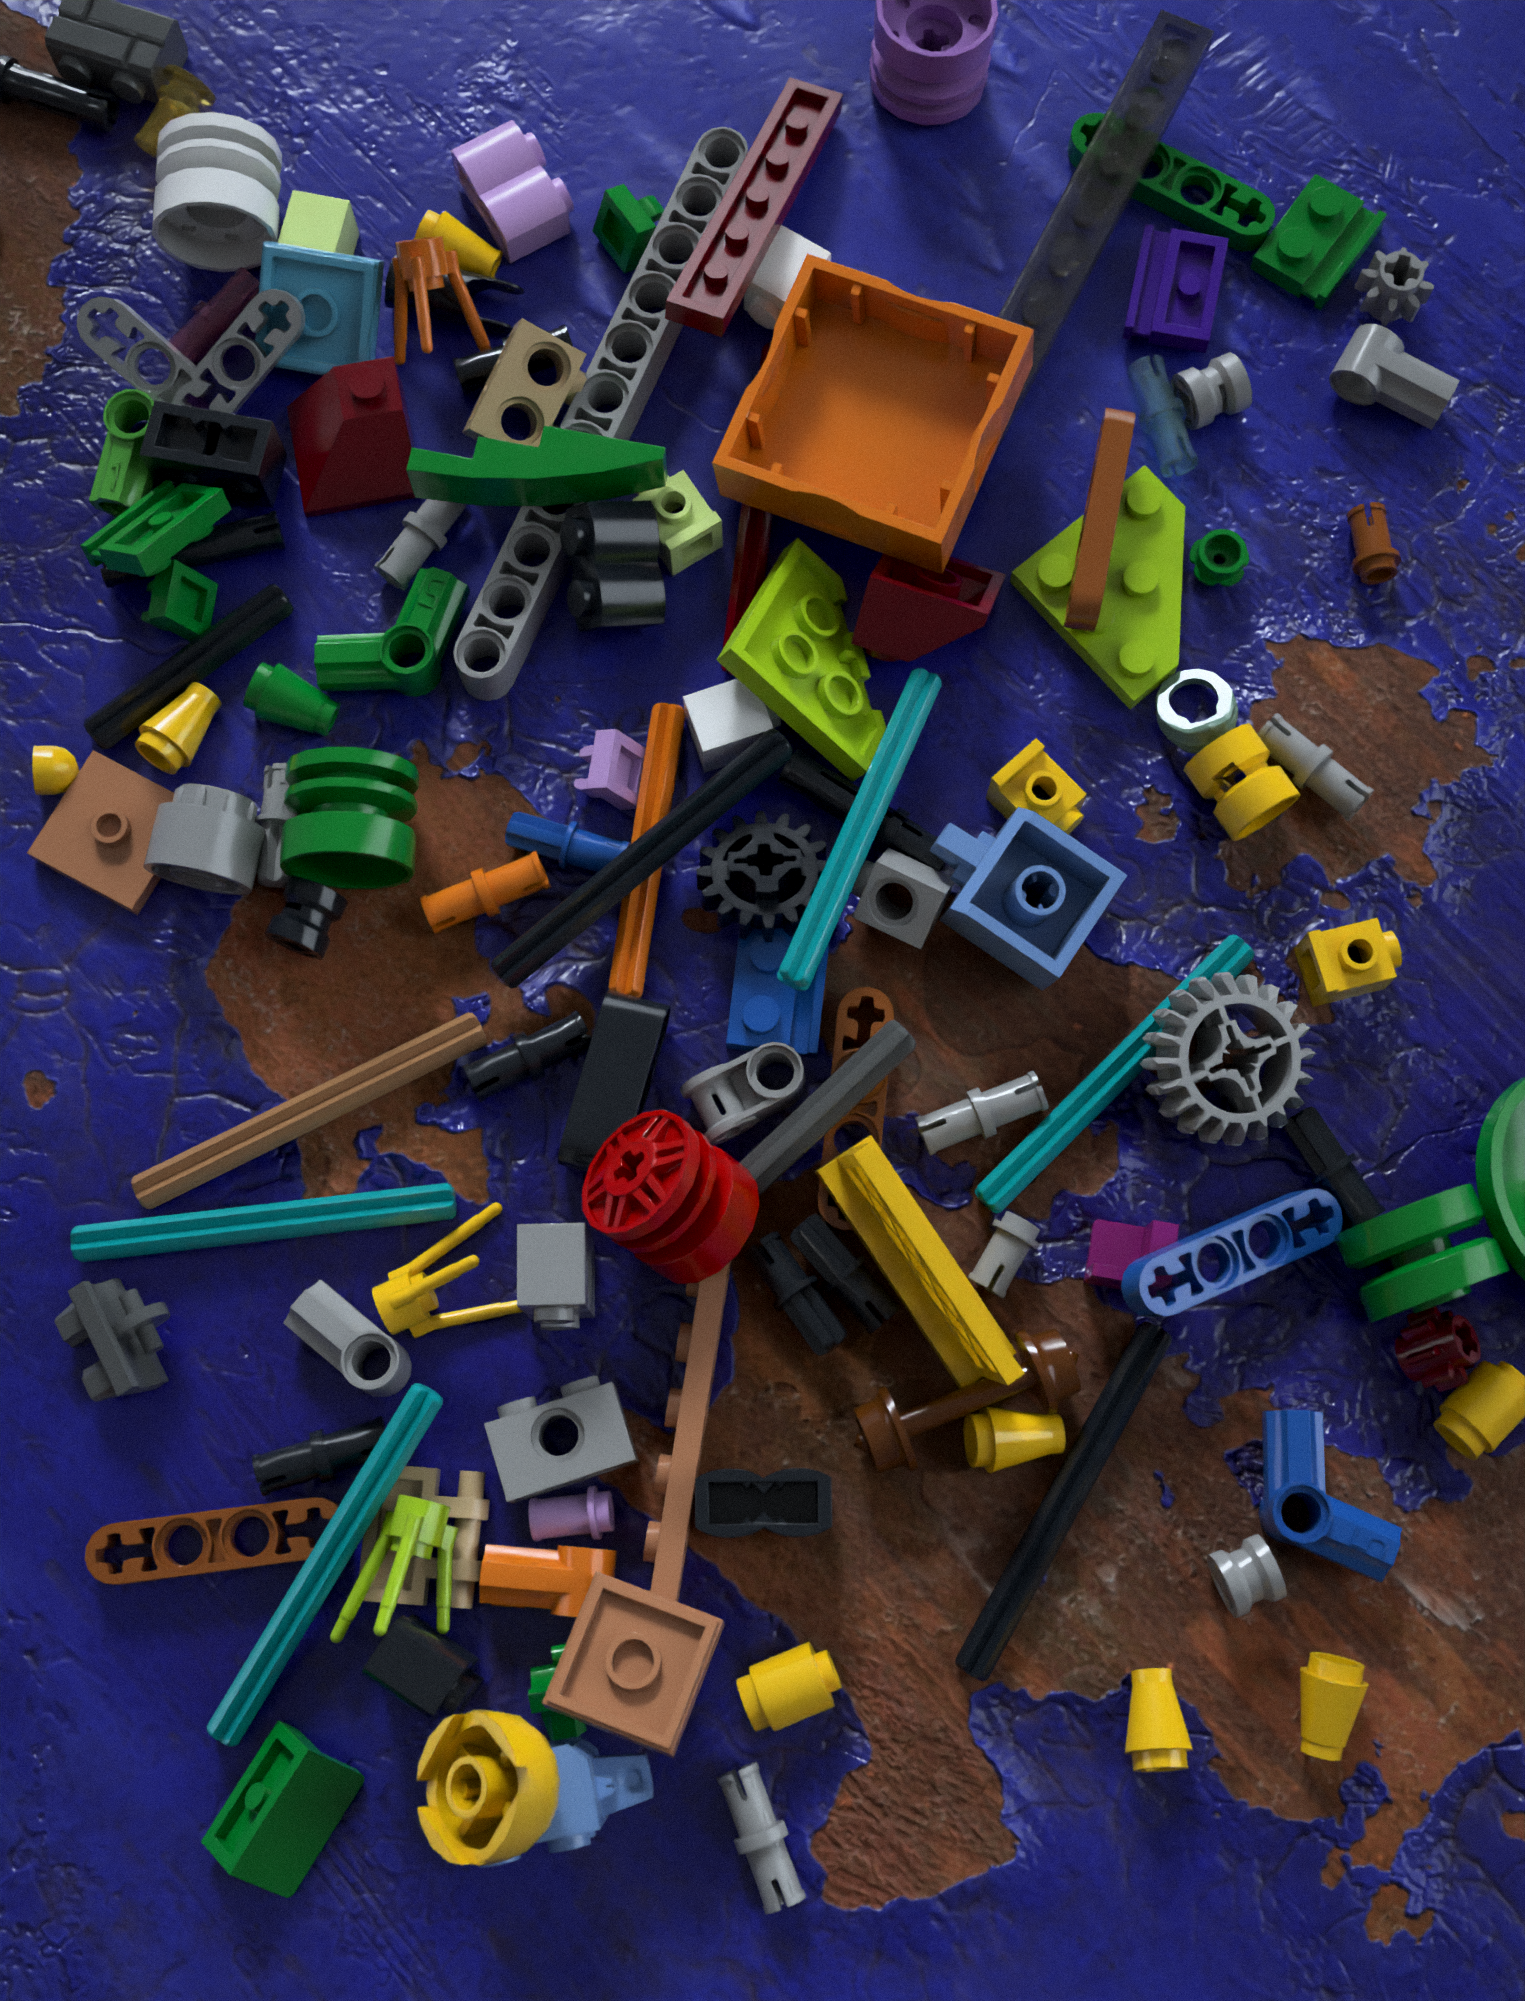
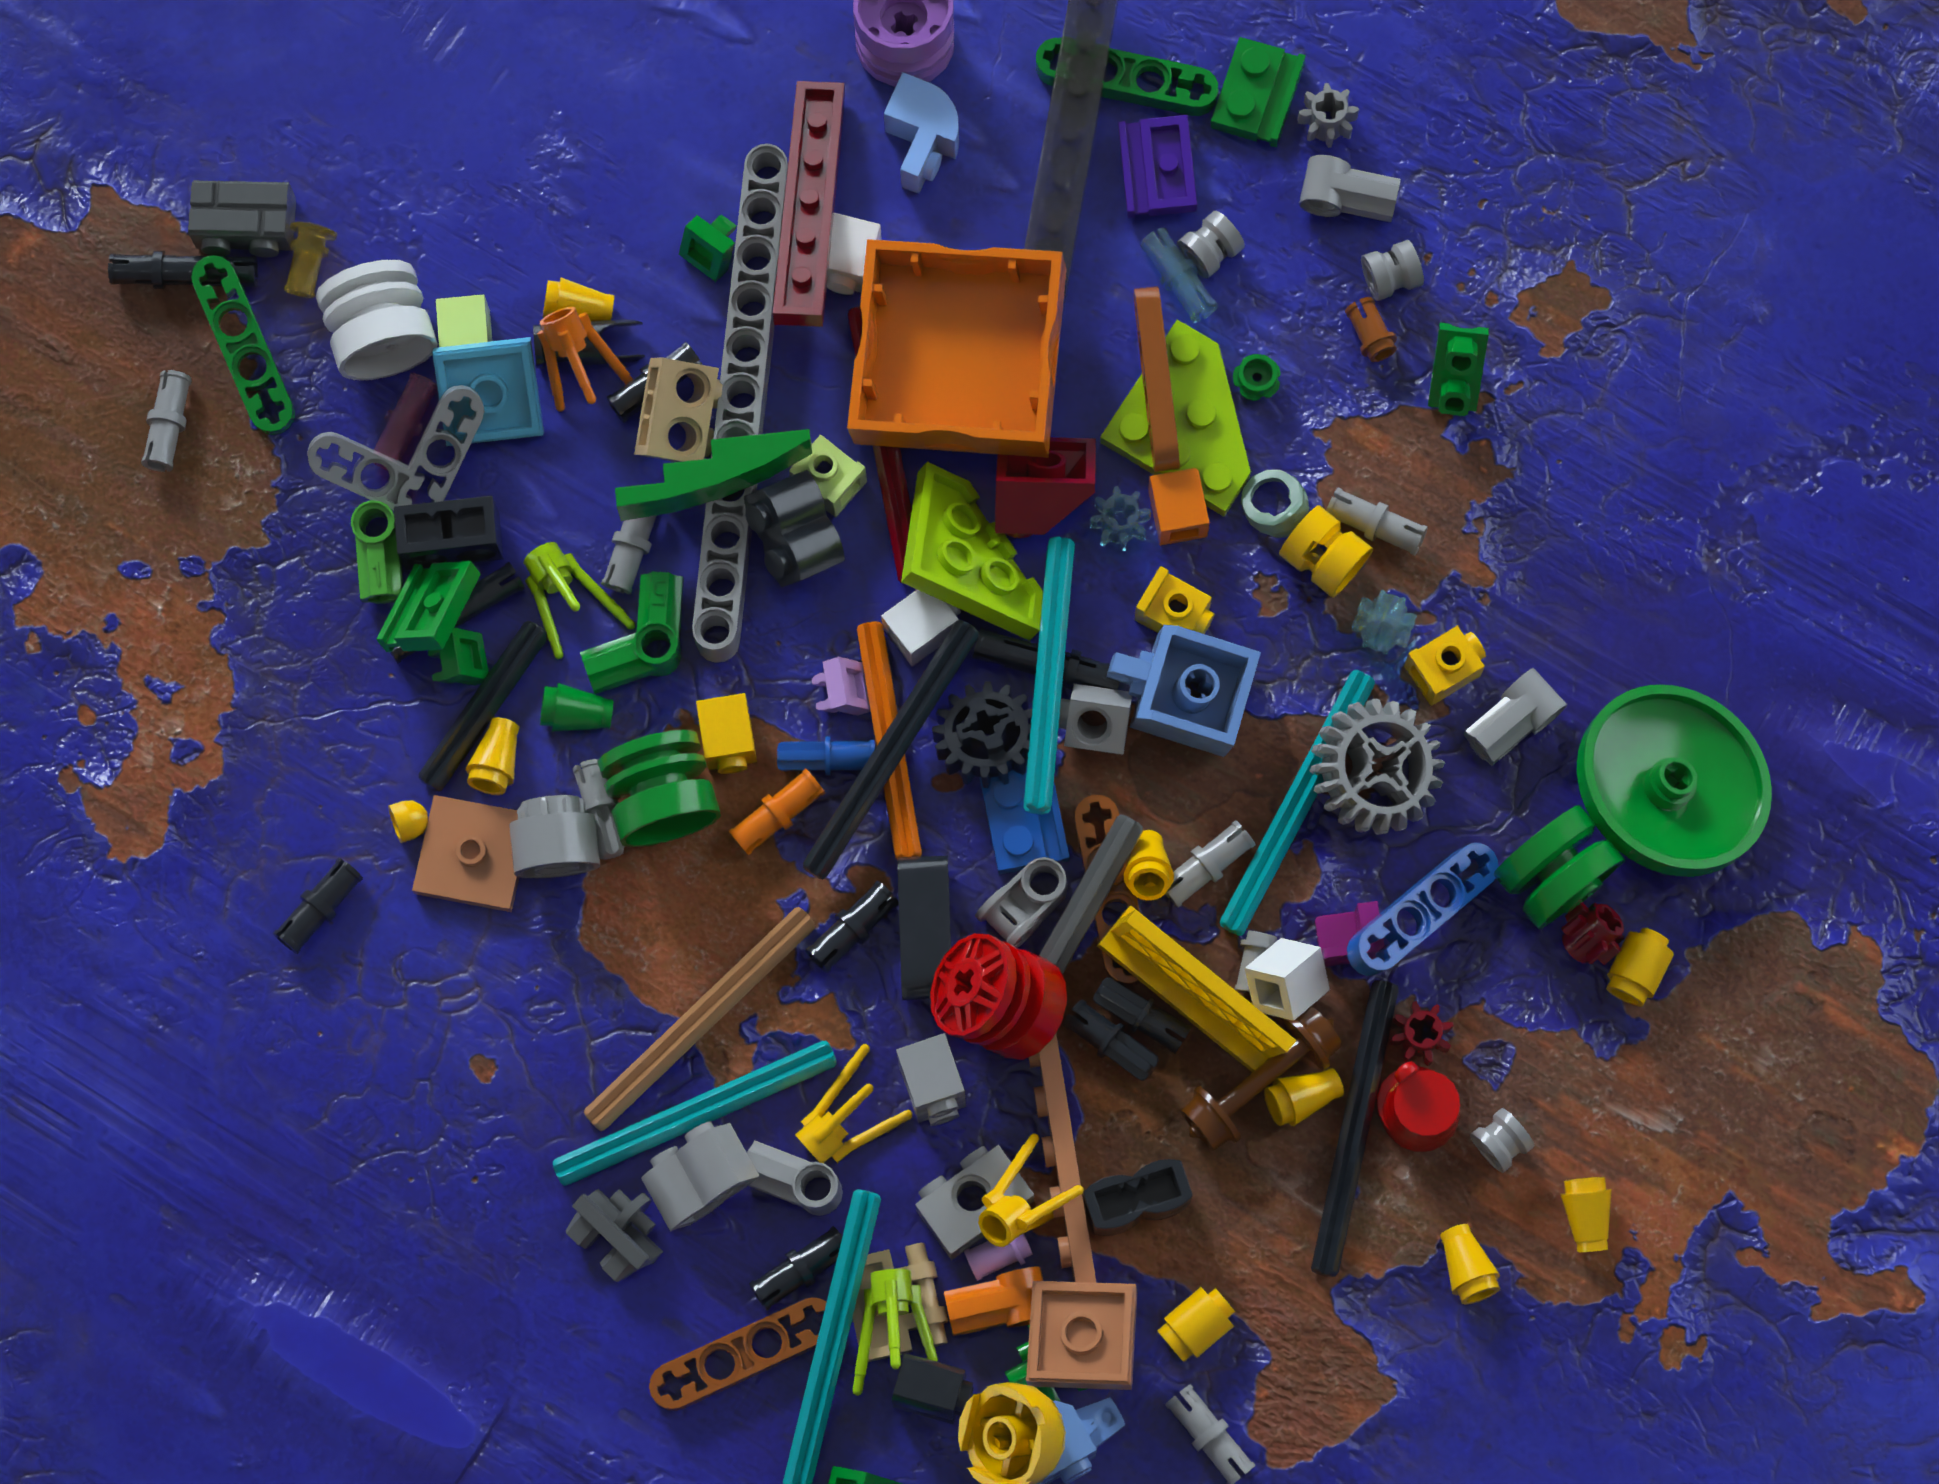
camera: 15 degrees left, 0 degrees up
black wheel [265,876,348,960] -> none
dark red slope [287,356,415,518] -> none
lavender brick [451,120,574,263] -> none
blue piece [1258,1410,1402,1583] -> none
black axle [1283,1107,1386,1229] -> none
none -> green beam [191,255,295,435]
none -> lime plant [523,542,635,659]
none -> light grey brick [641,1121,759,1231]
none -> yellow brick [696,693,757,774]
none -> light blue brick [884,72,959,194]
none -> yellow plant [978,1133,1084,1247]
none -> clear light blue gear [1090,486,1151,551]
none -> yellow cone [1124,830,1174,900]
none -> orange panel [1148,468,1210,546]
none -> white brick [1245,938,1330,1021]
none -> clear light blue gear [1352,590,1417,655]
none -> light grey wheel [1361,240,1424,301]
none -> red hat [1376,1061,1460,1152]
none -> dark red gear [1390,1001,1454,1066]
none -> green hips [1428,323,1489,416]
none -> light grey piece [1464,668,1567,766]

